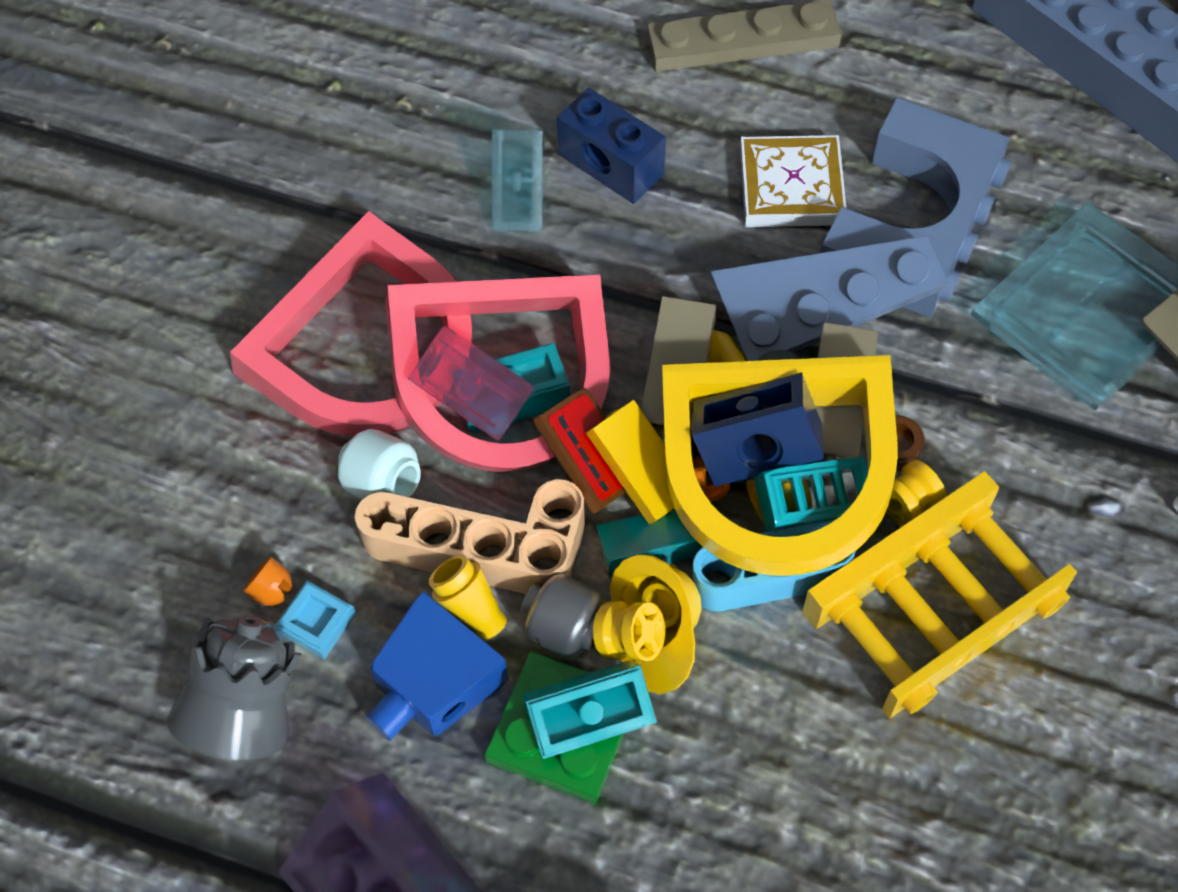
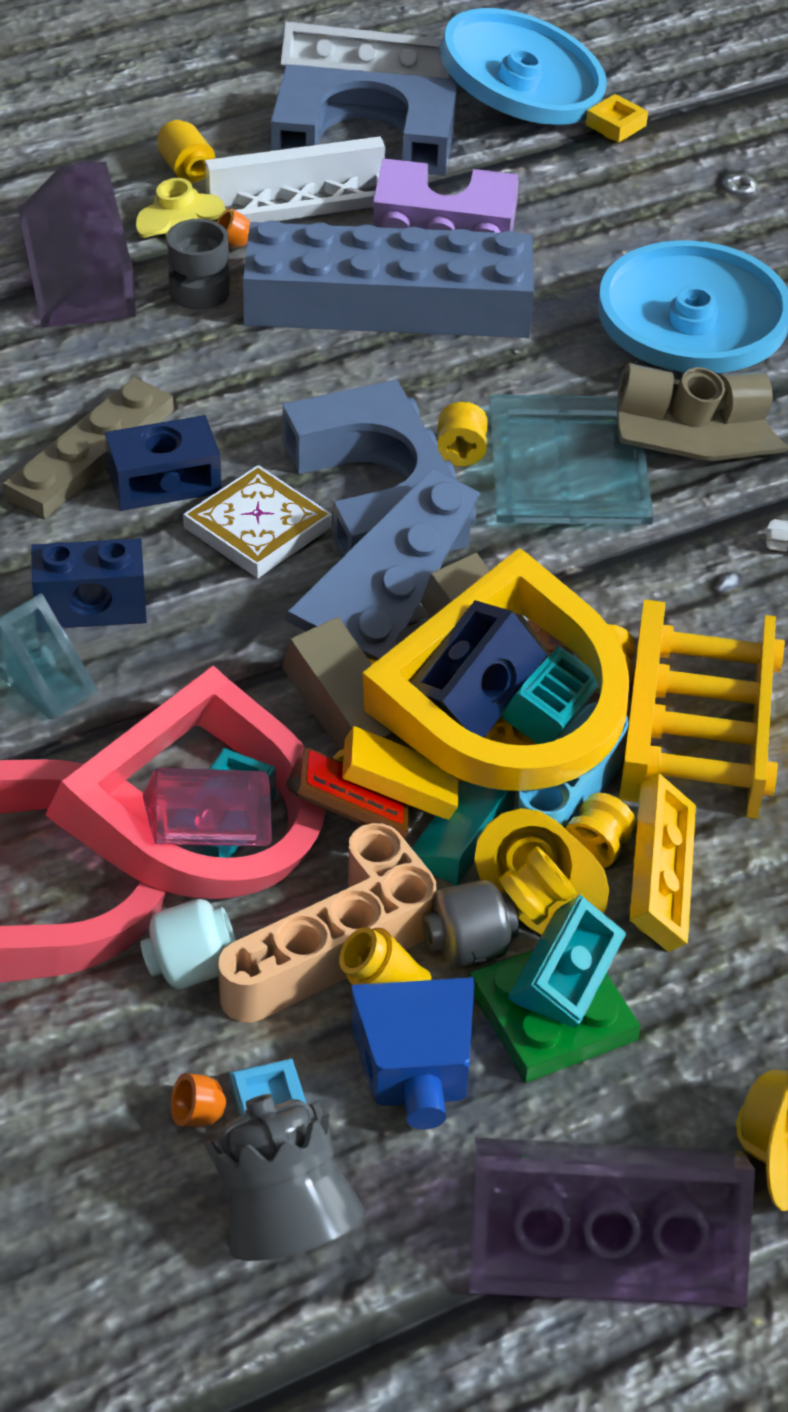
camera: 50 degrees left, 15 degrees down
none -> dark blue brick [105,415,222,511]
none -> yellow wheel [437,402,488,467]
none -> yellow wheel [565,792,637,868]
none -> yellow plate [630,773,696,952]

